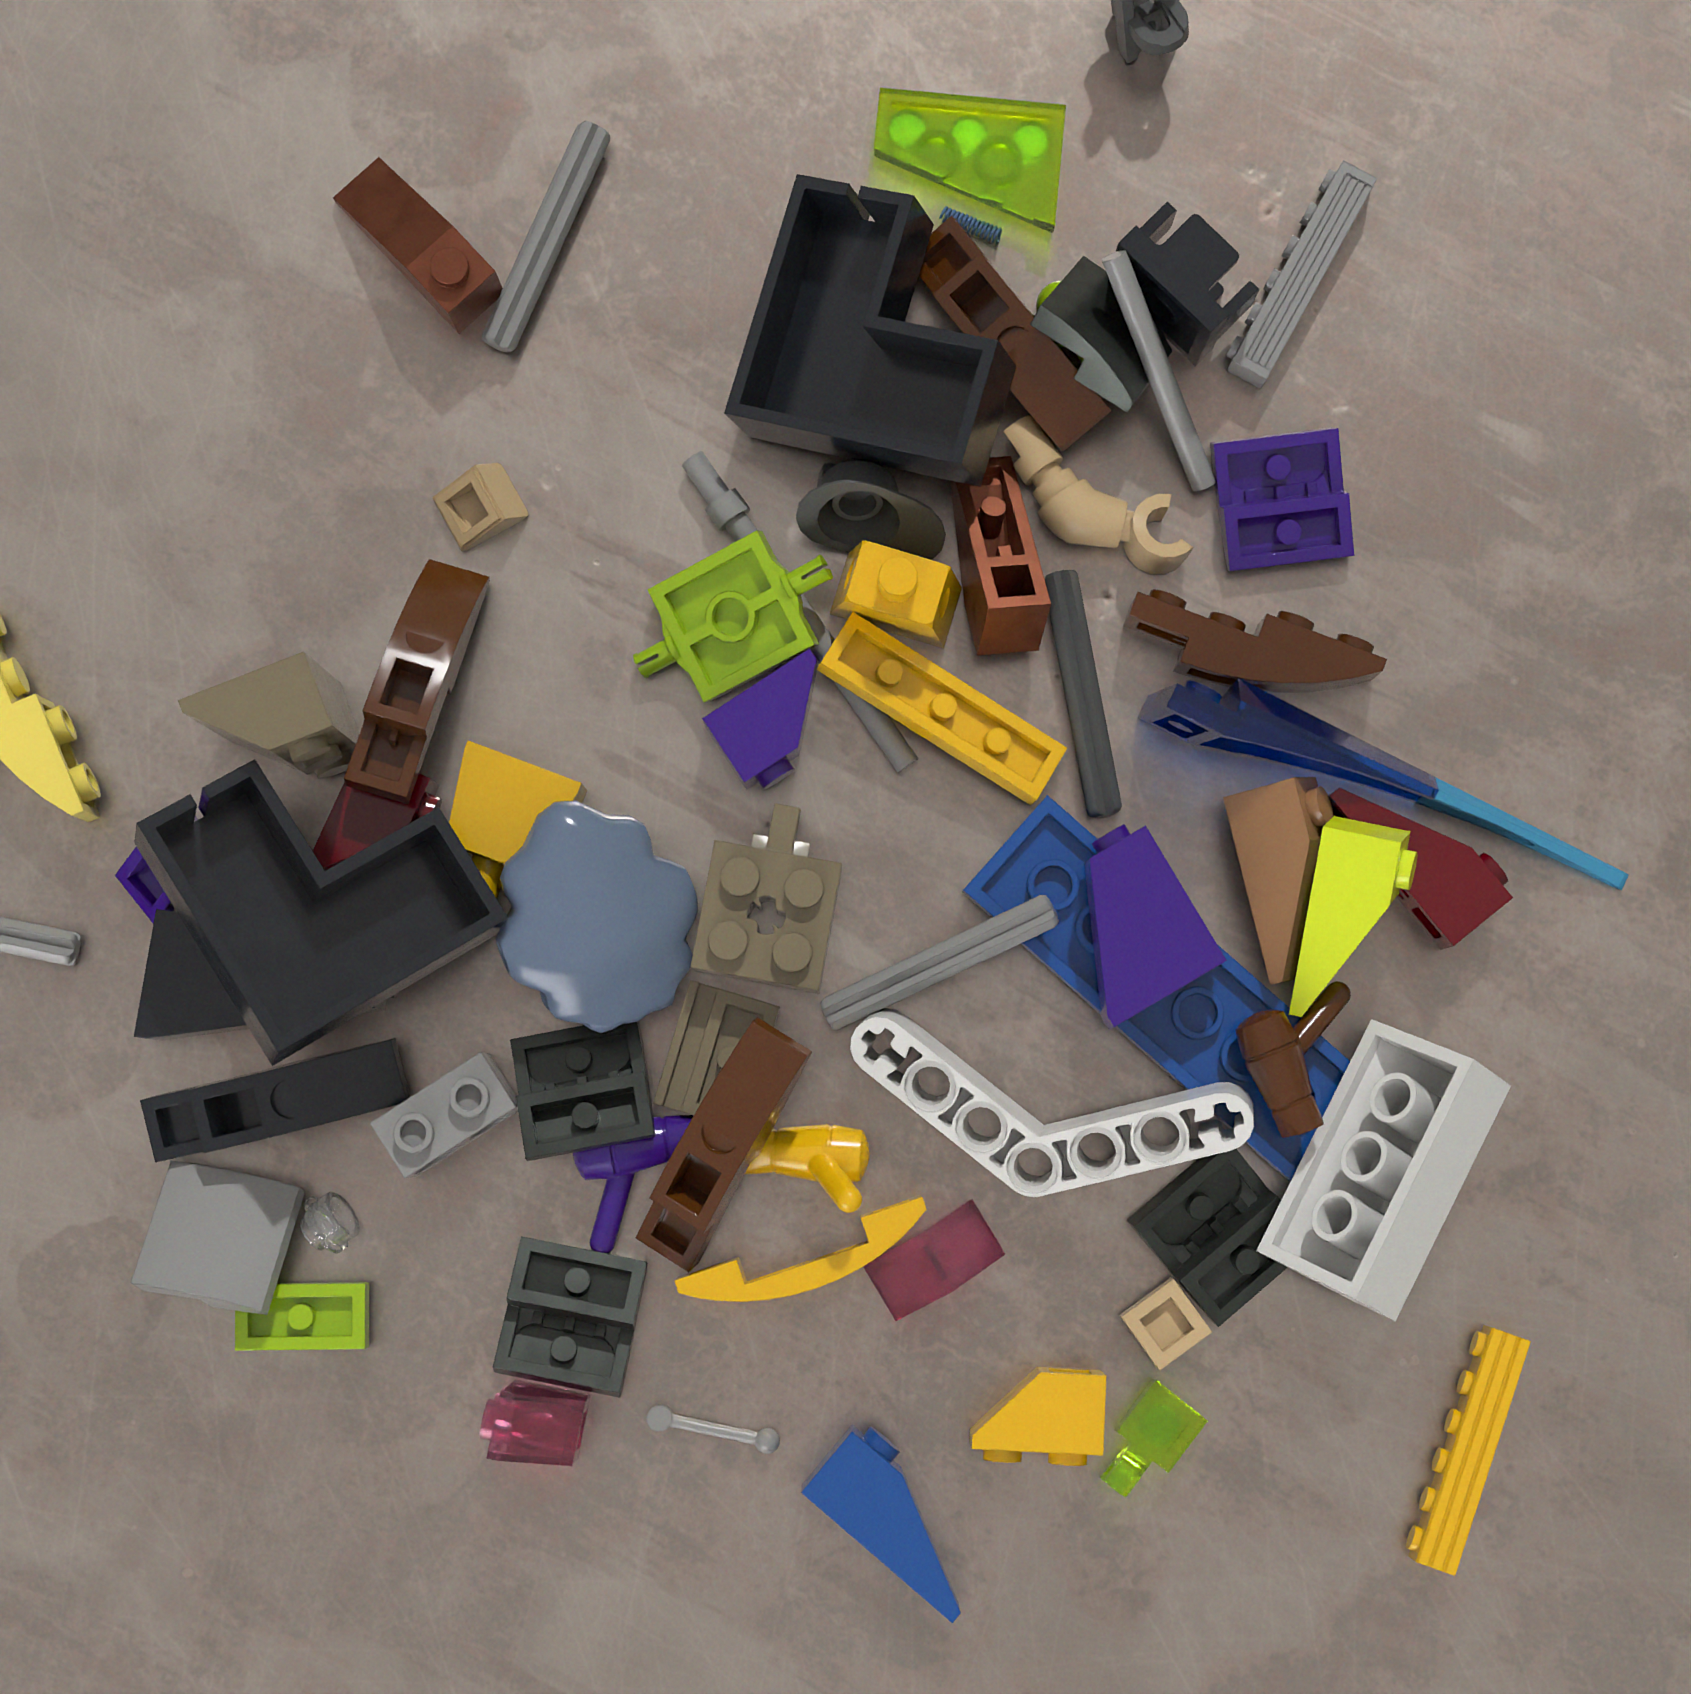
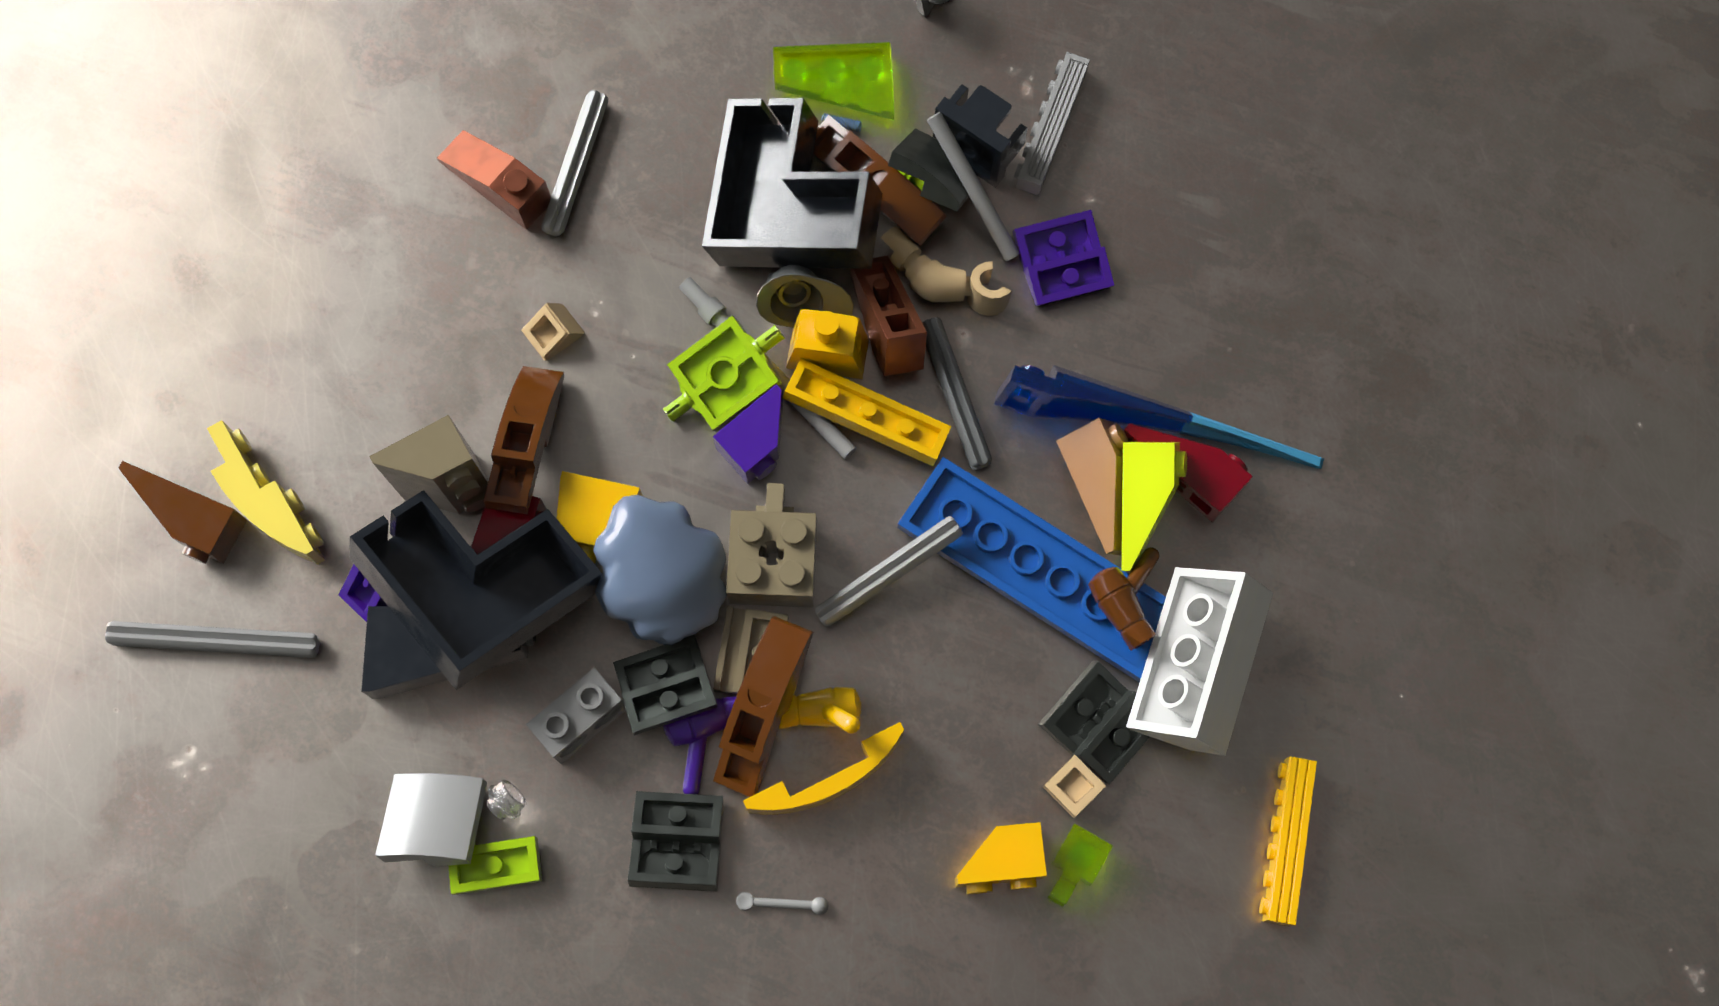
camera: 10 degrees left, 10 degrees down
black slope [140,1038,410,1163] -> none
clear pink slope [480,1379,592,1466] -> none
blue slope [801,1425,961,1623] -> none
white beam [850,1008,1254,1197] -> none
clear pink slope [863,1199,1005,1321] -> none
dark purple slope [1084,824,1227,1029] -> none
reddish brown slope [1123,589,1387,693] -> none

